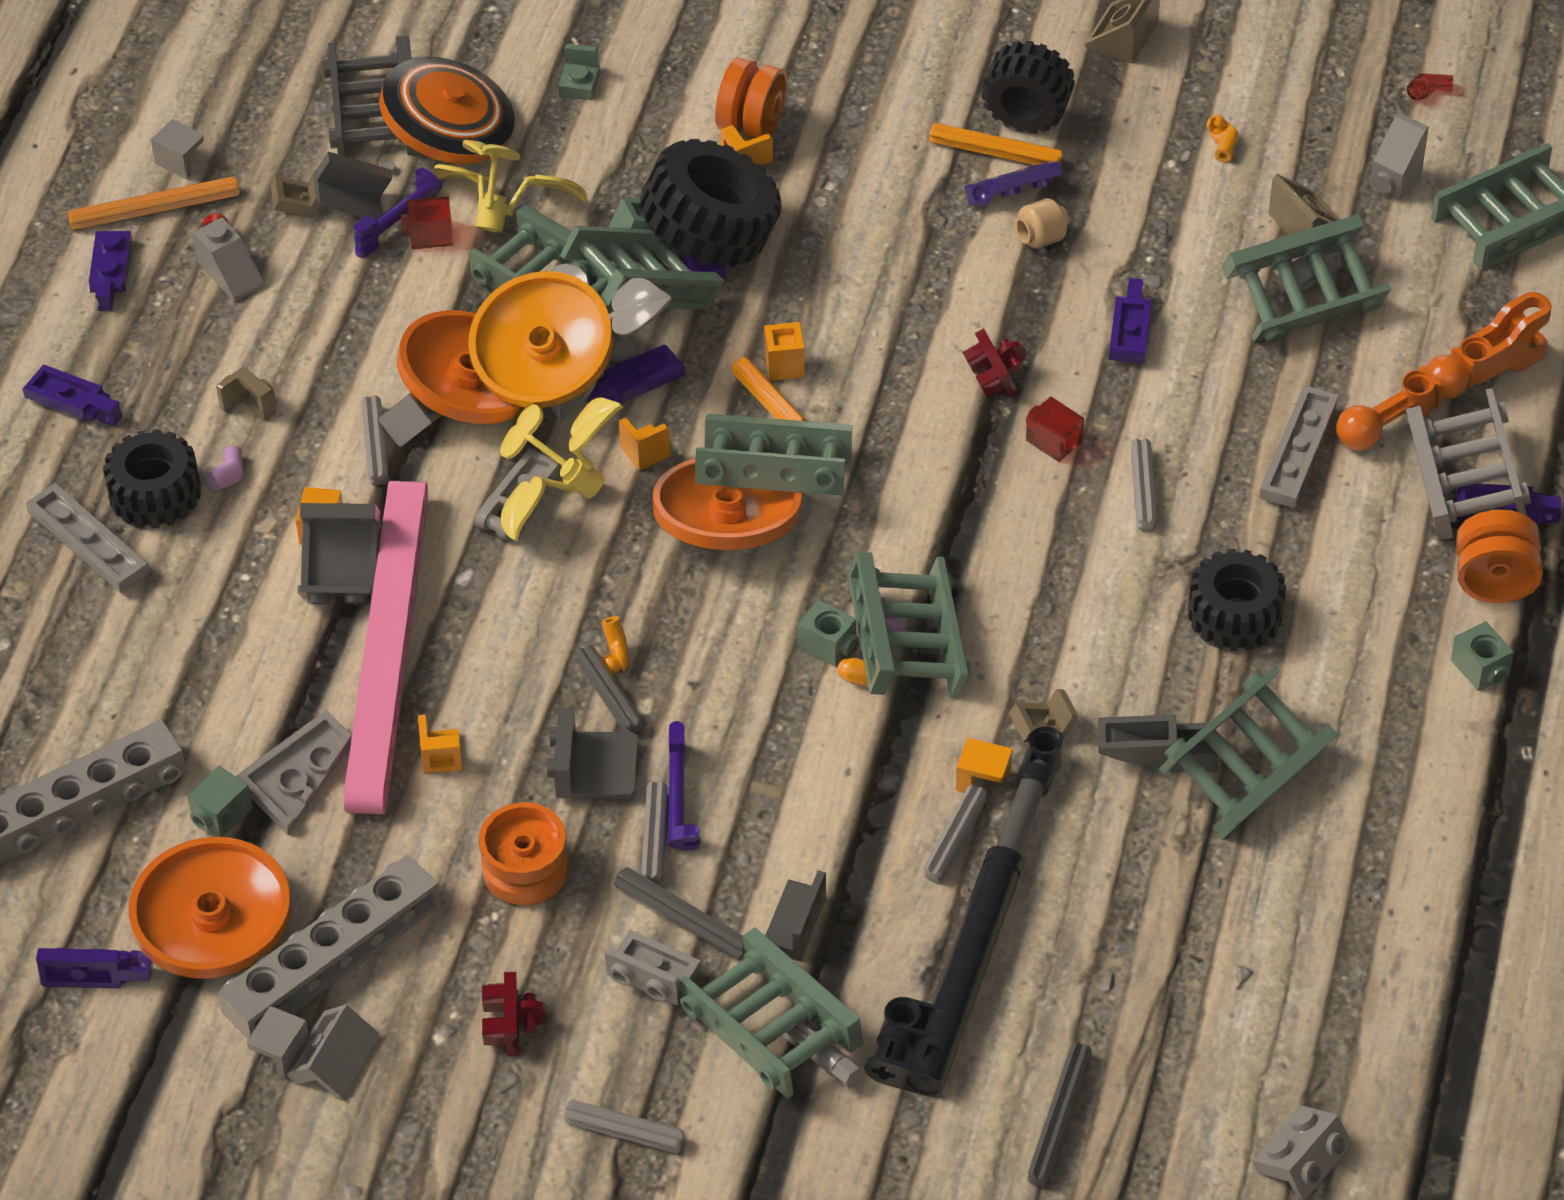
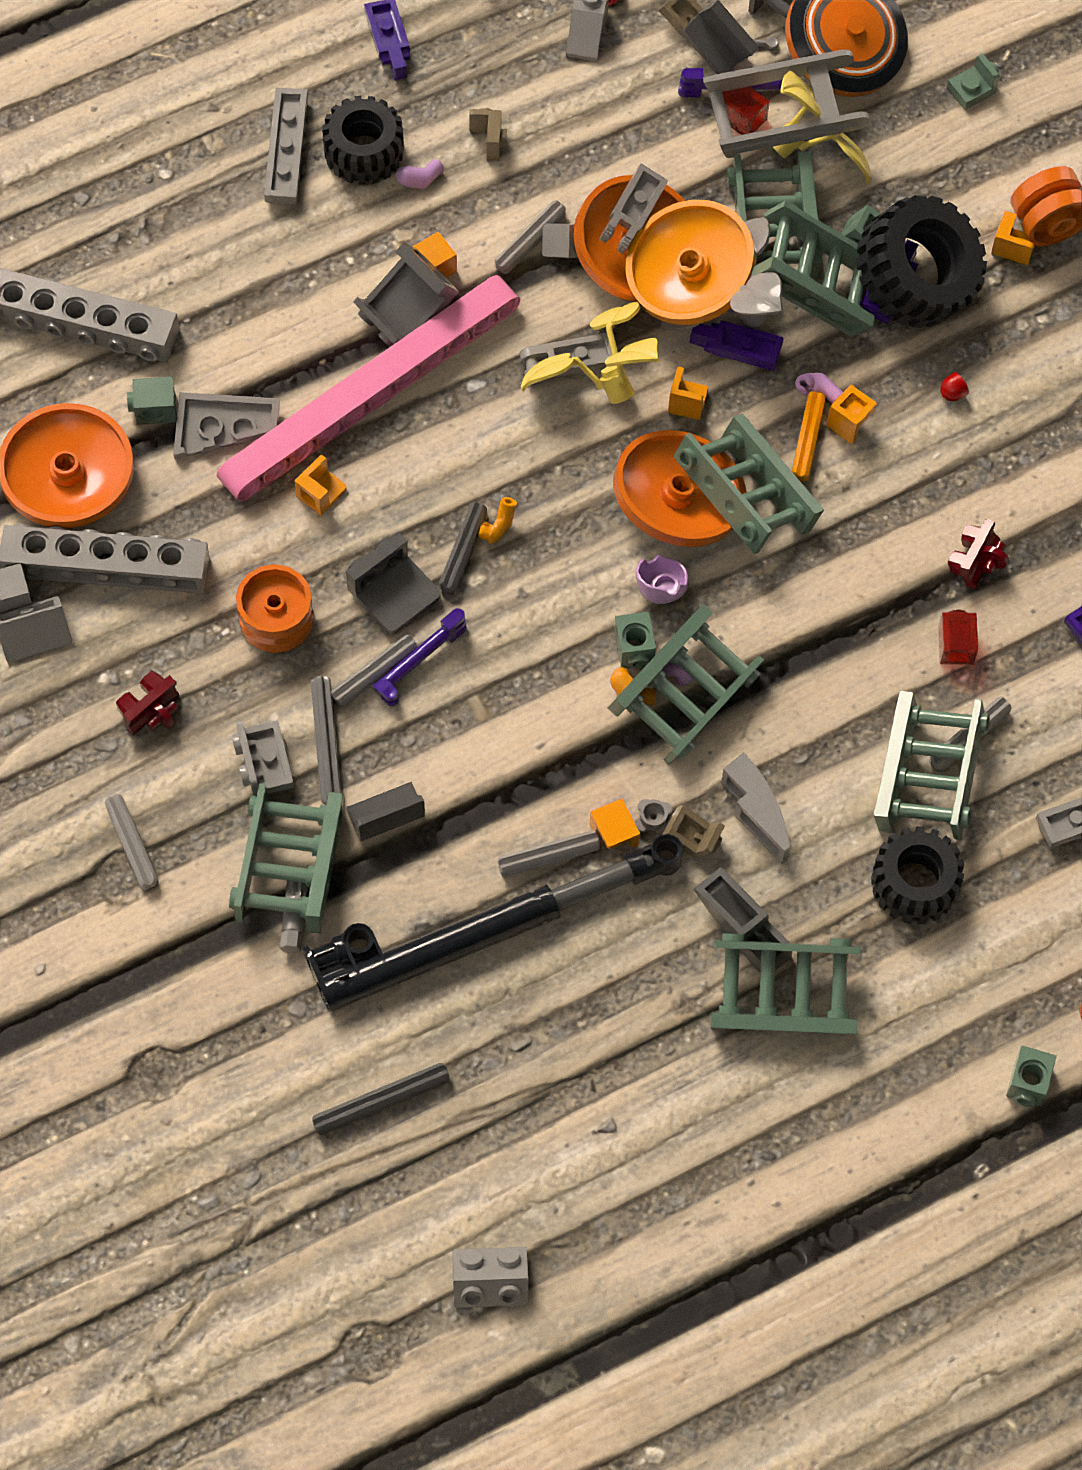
camera: 45 degrees right, 15 degrees up
none -> light grey hinge [599,163,668,254]
none -> light grey plate [635,799,672,835]
none -> lavender hair [636,554,689,604]
none -> light grey piece [703,50,870,158]
none -> light grey slope [721,752,790,864]
none -> lavender arm [795,373,843,404]
none -> sand green fence [874,691,990,840]
none -> red hinge [940,372,969,402]

